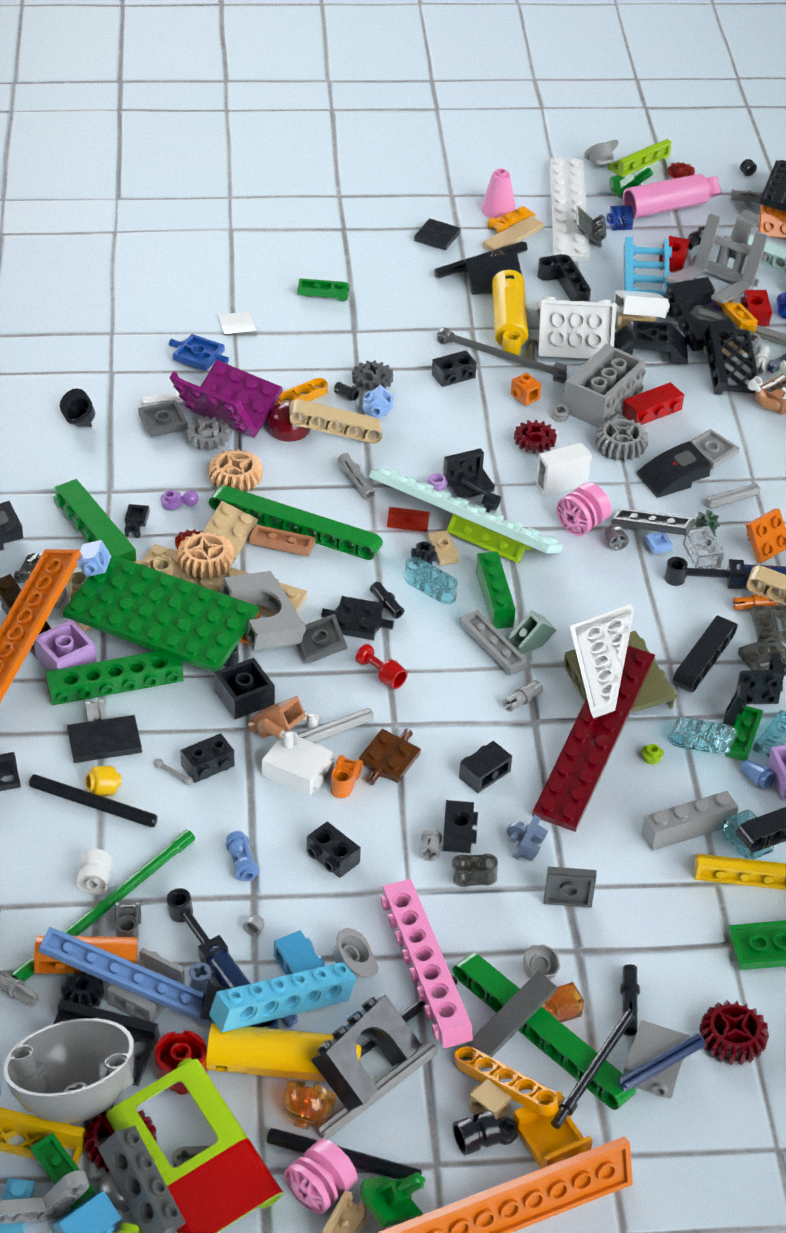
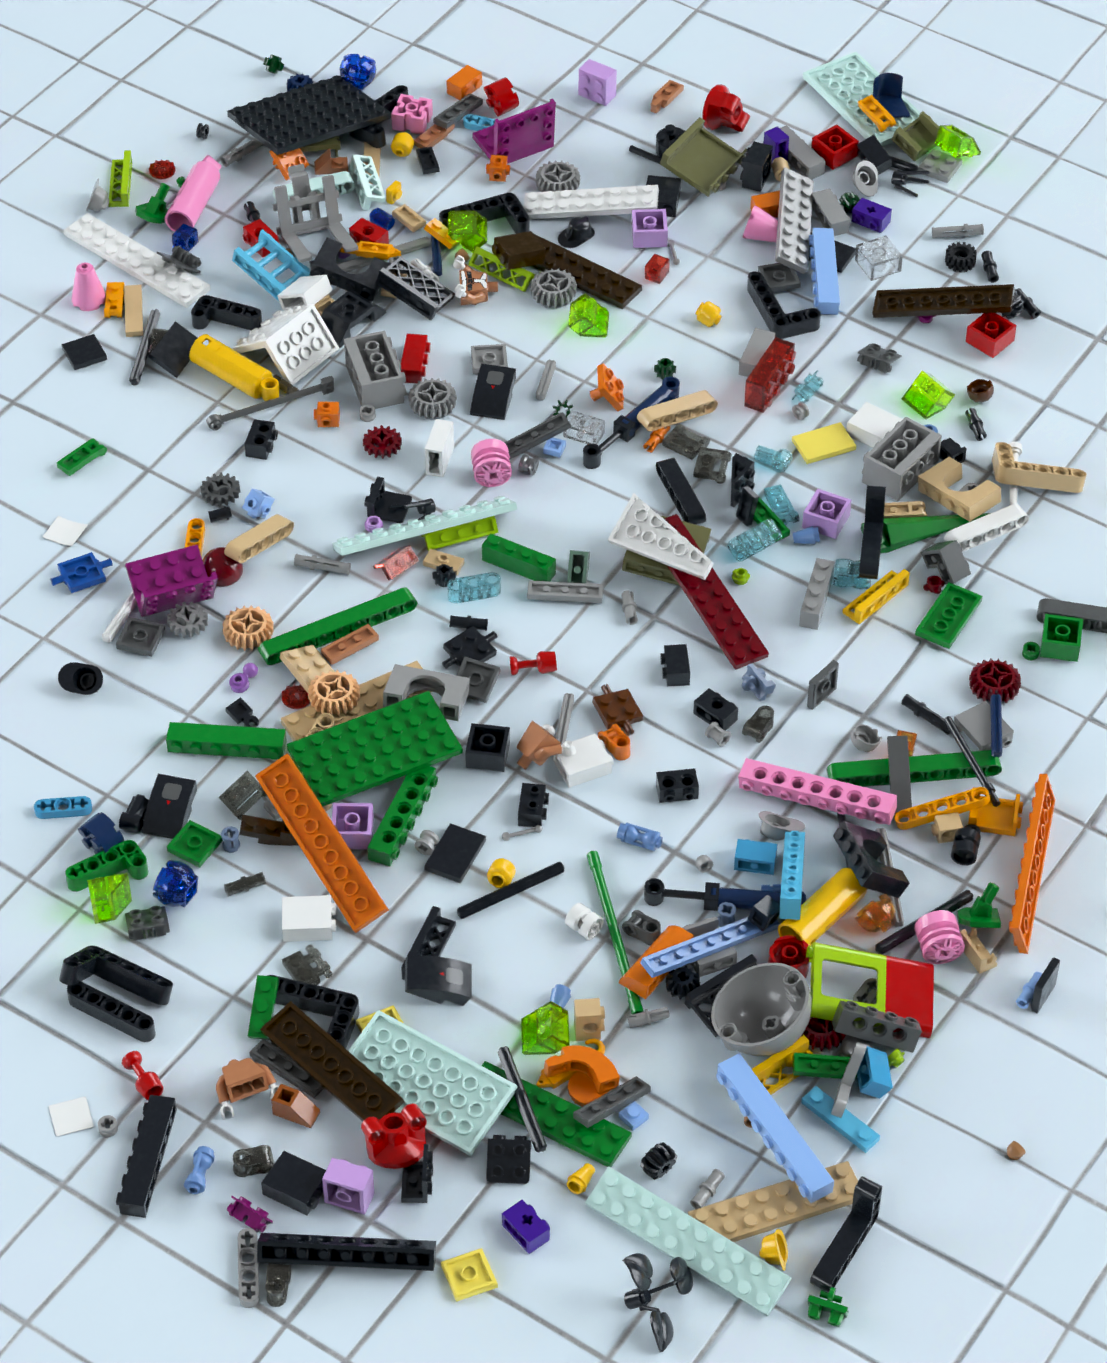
camera: 50 degrees left, 5 degrees up
light blue brick [77,540,111,577] -> none

